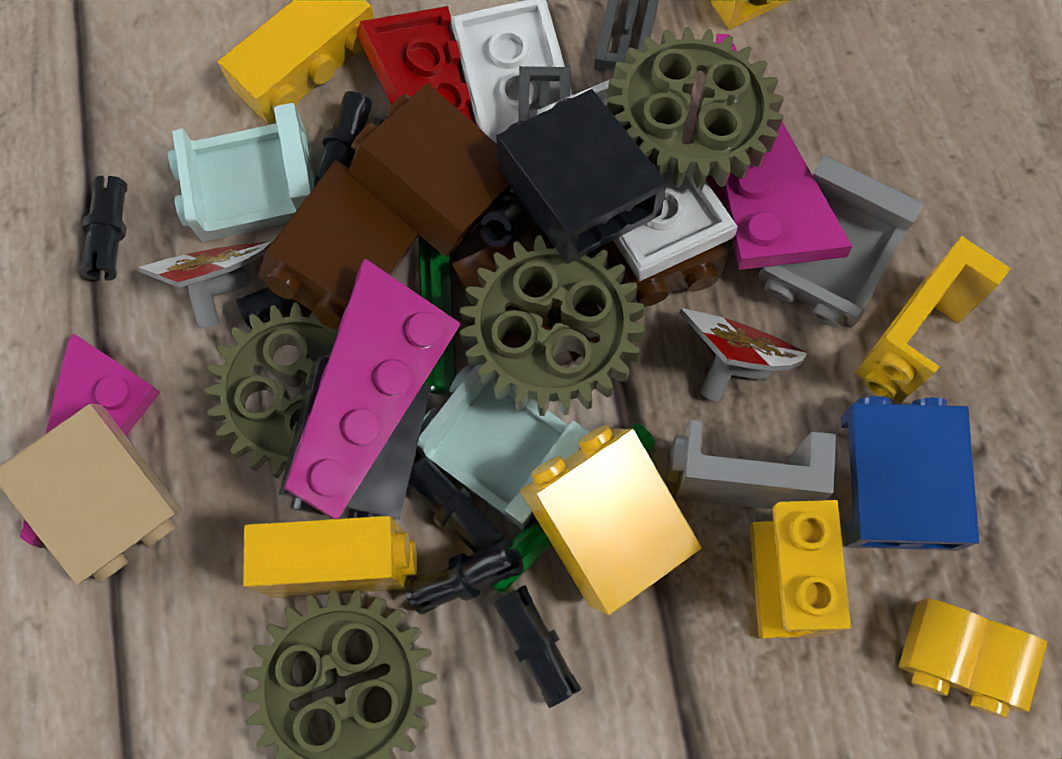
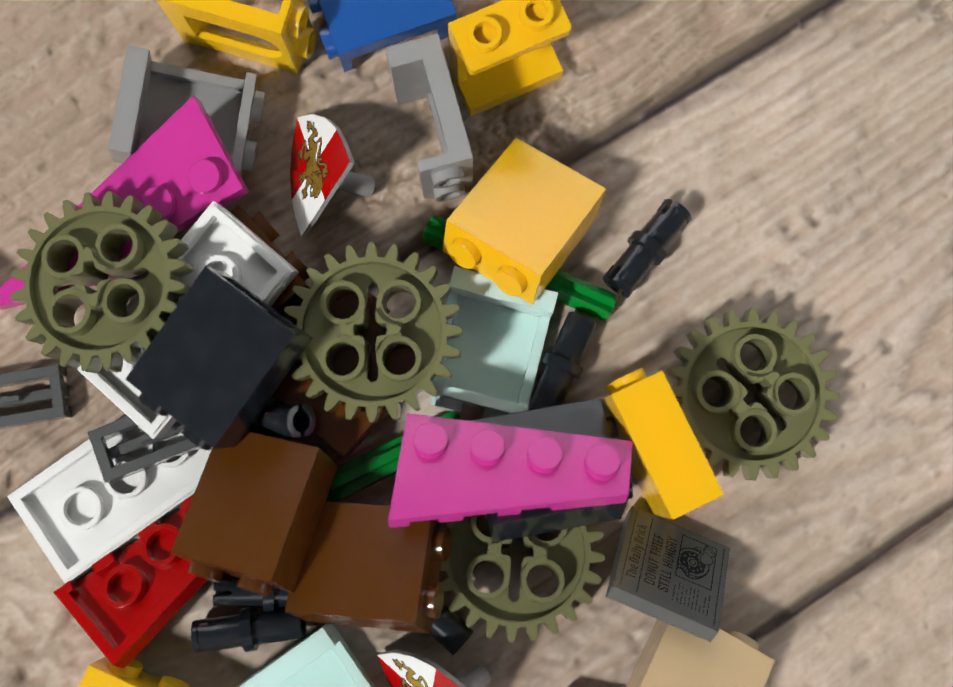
camera: 120 degrees left, 10 degrees up
black pin [406,538,524,615] -> none
none -> dark grey tile [606,506,730,642]

